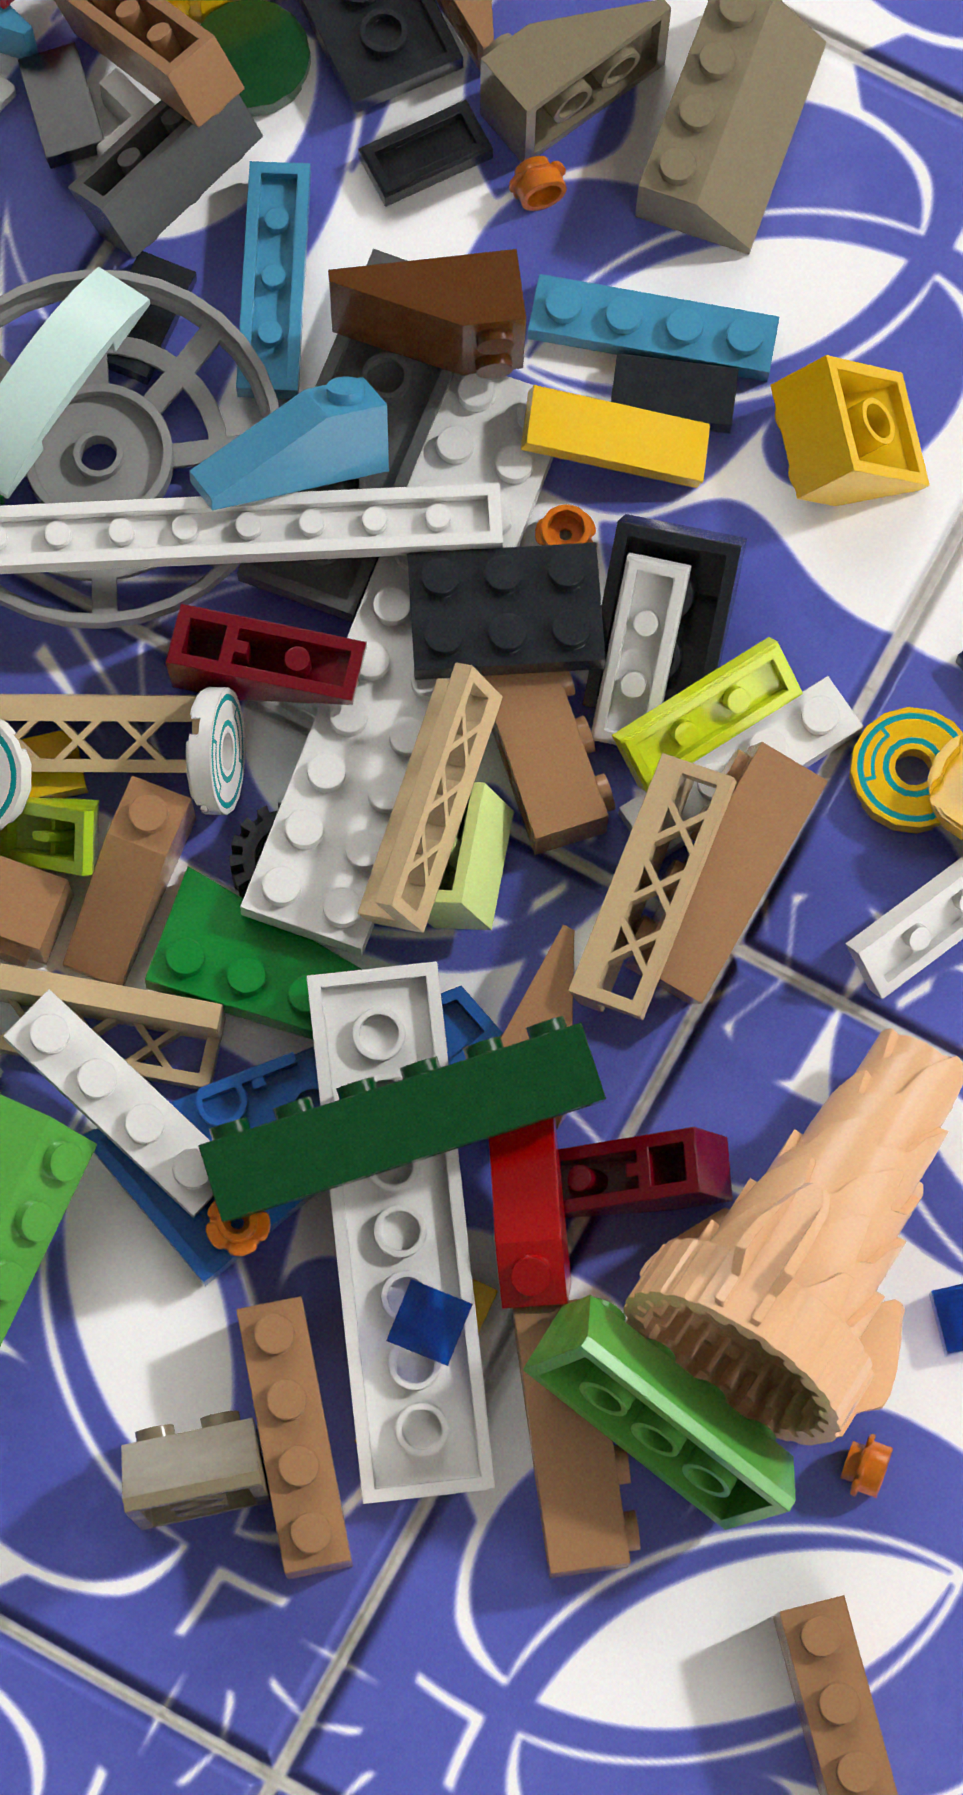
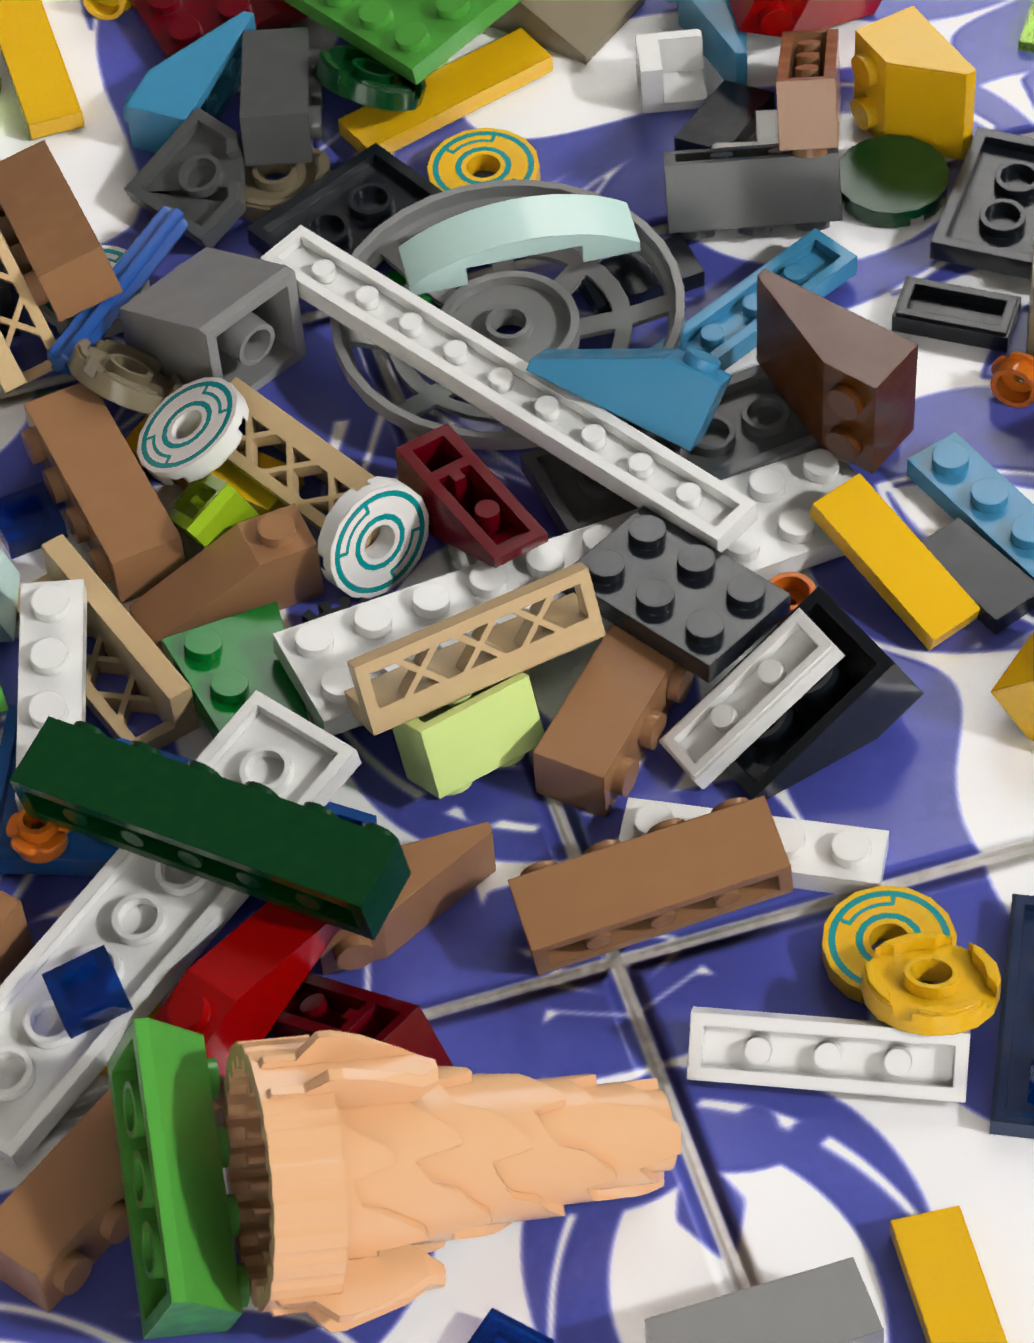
camera: 50 degrees right, 25 degrees down
tan fence [568,753,737,1020] -> none
neon yellow tile [612,637,803,792] -> none

